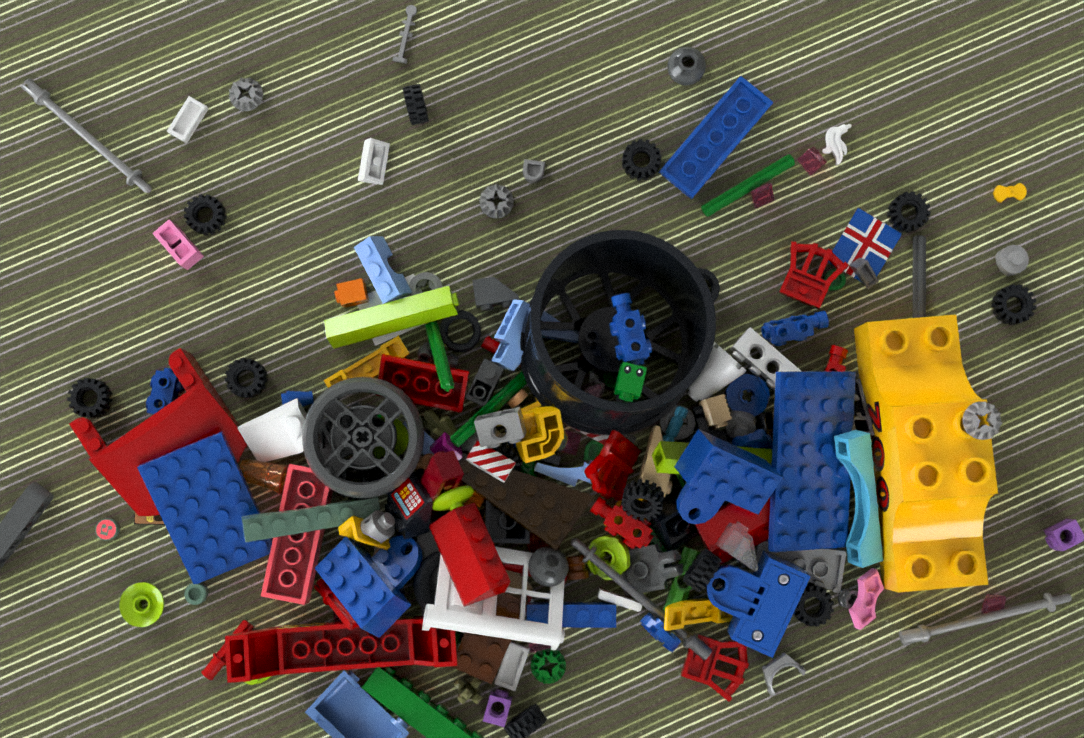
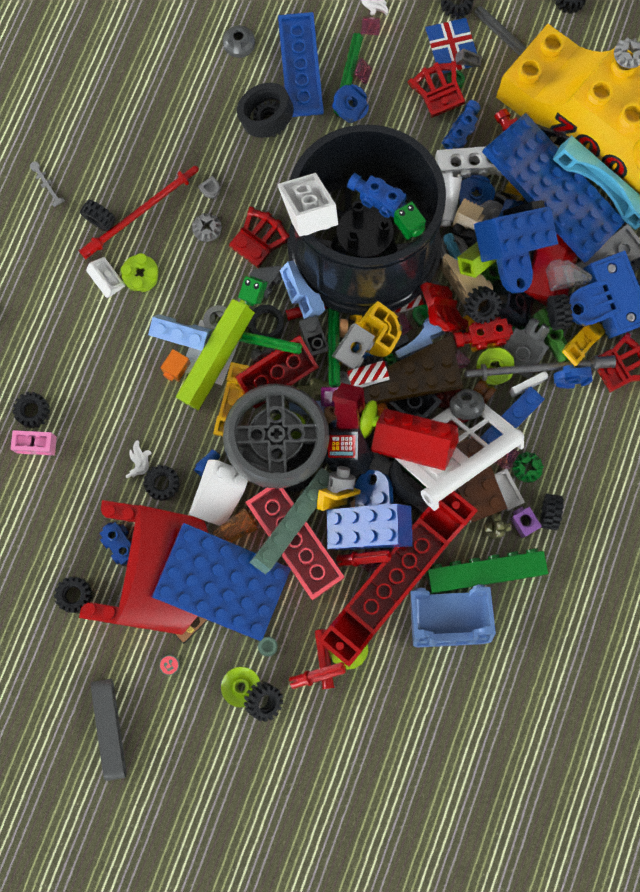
camera: 45 degrees left, 5 degrees down
none -> red bar [78,166,199,260]
none -> lime plate [121,253,159,292]
none -> white piece [126,440,152,478]
none -> red plate [229,206,290,268]
none -> black tyre [237,83,294,138]
none -> green brick [238,275,268,306]
none -> black tyre [244,682,283,722]
none -> white slope [278,173,338,237]
none -> red axle [289,662,346,689]
none -> blue plate [332,84,369,123]
none -> clear pink slope [456,350,470,369]
none -> black tile [502,200,545,216]

